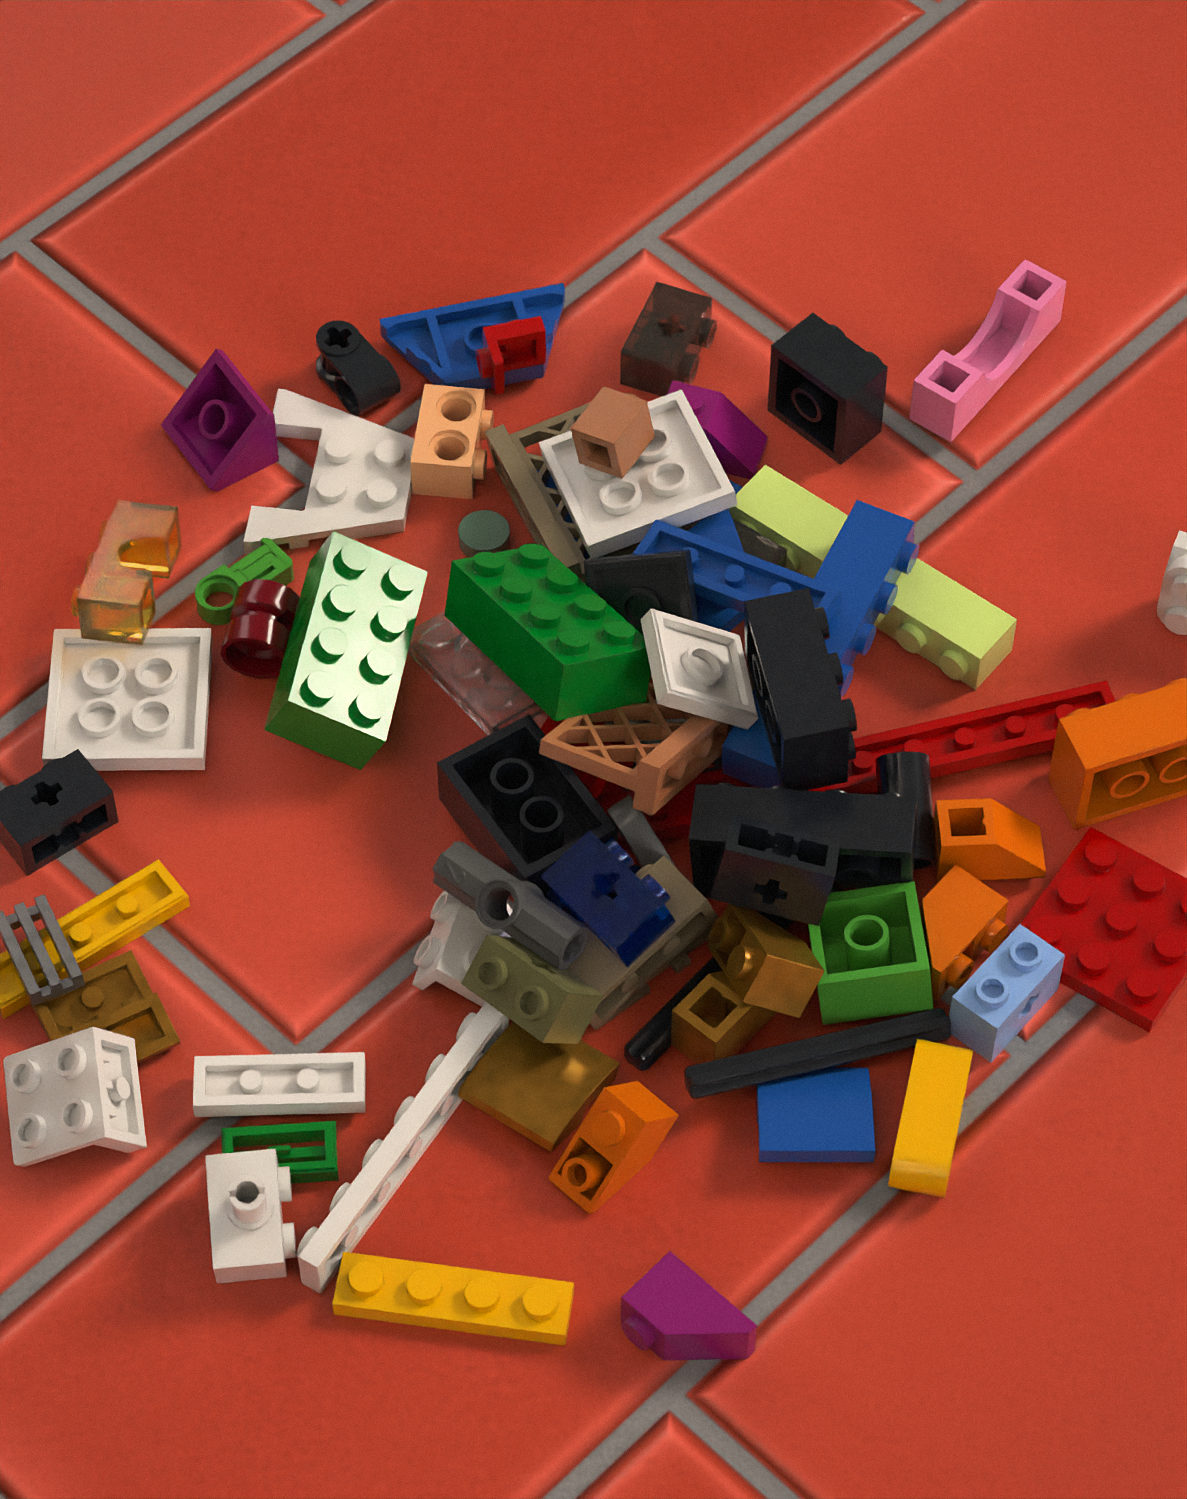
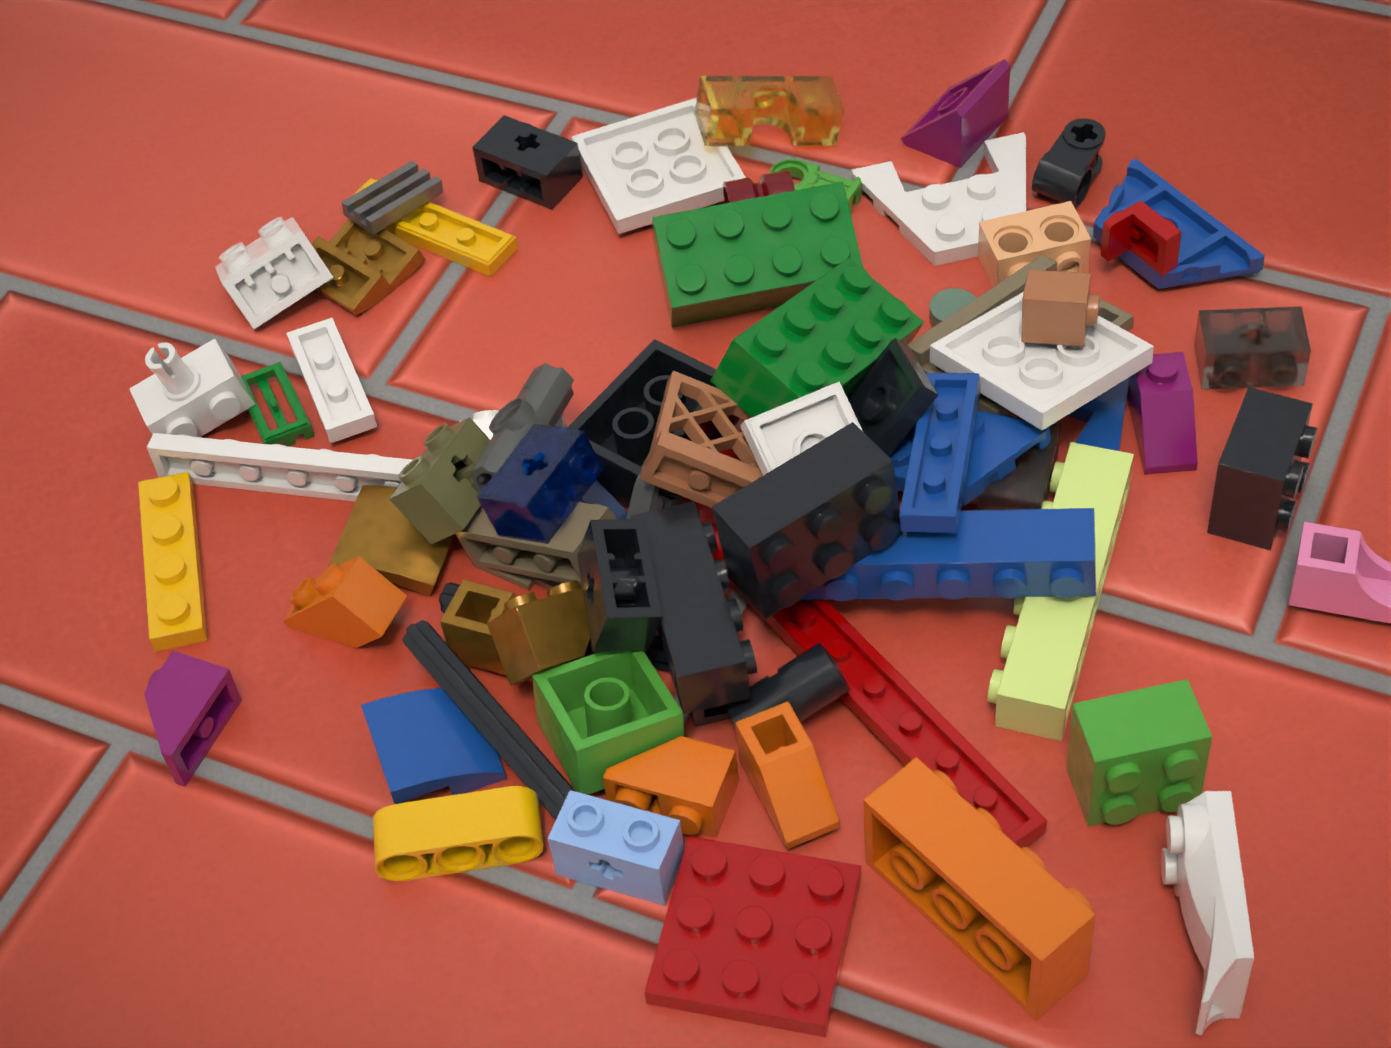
camera: 75 degrees right, 5 degrees down
none -> bright green brick [1066,679,1212,826]

